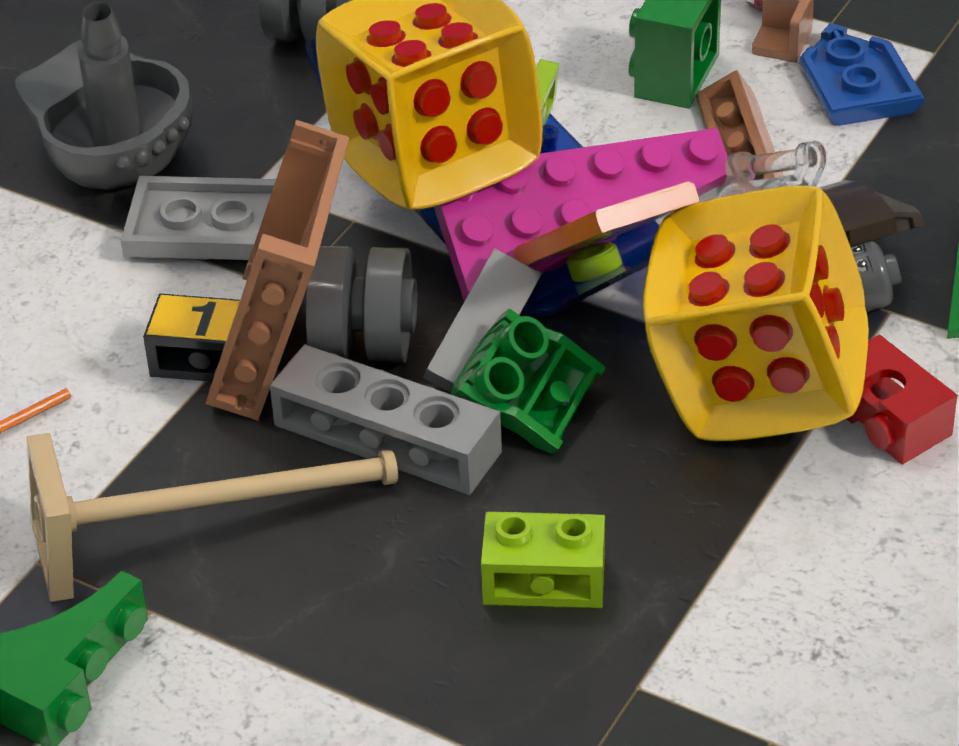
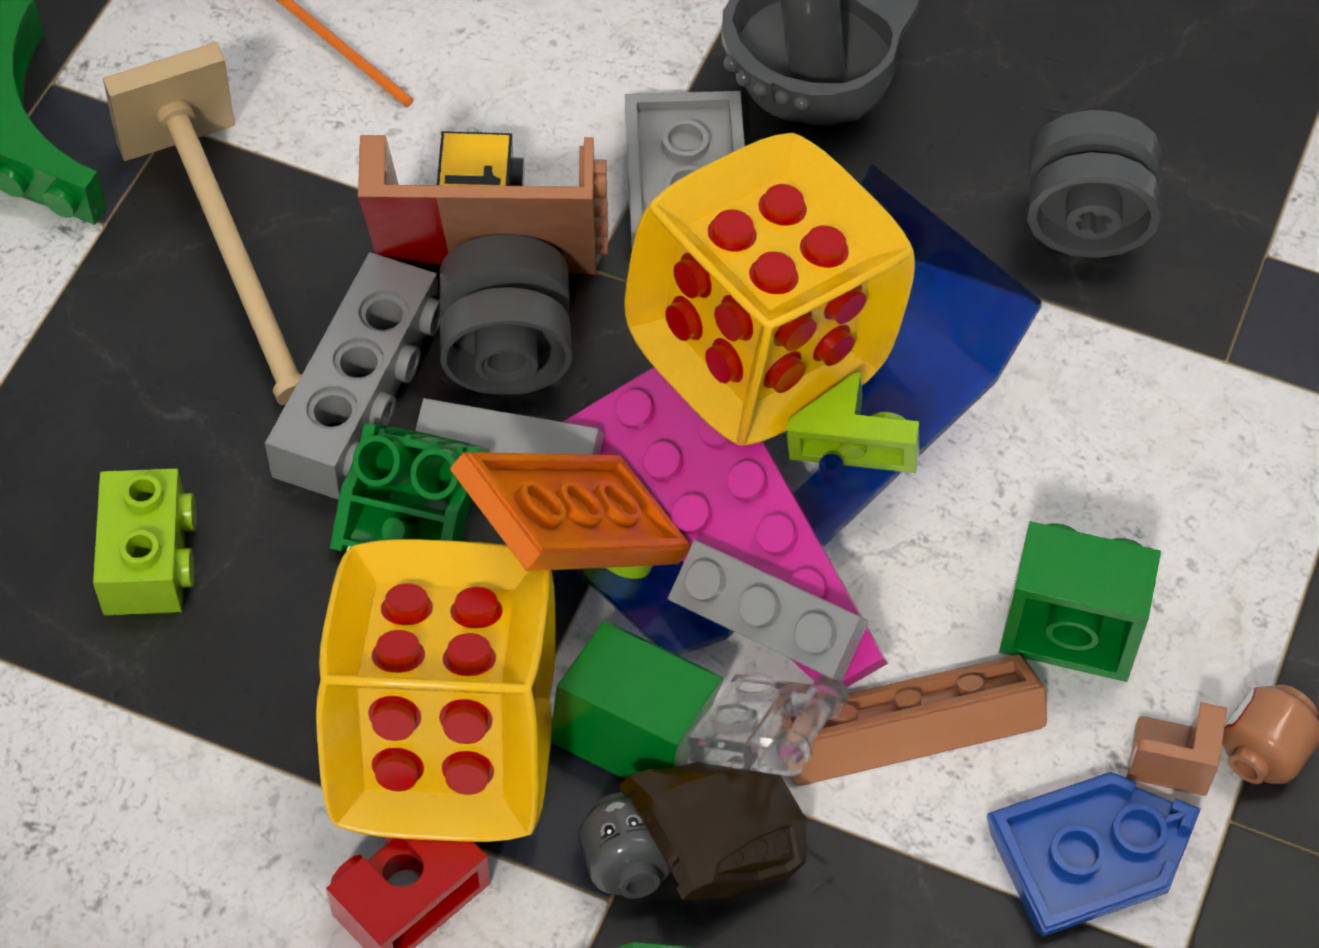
camera: 80 degrees right, 15 degrees up
none -> light grey plate [668,540,869,682]

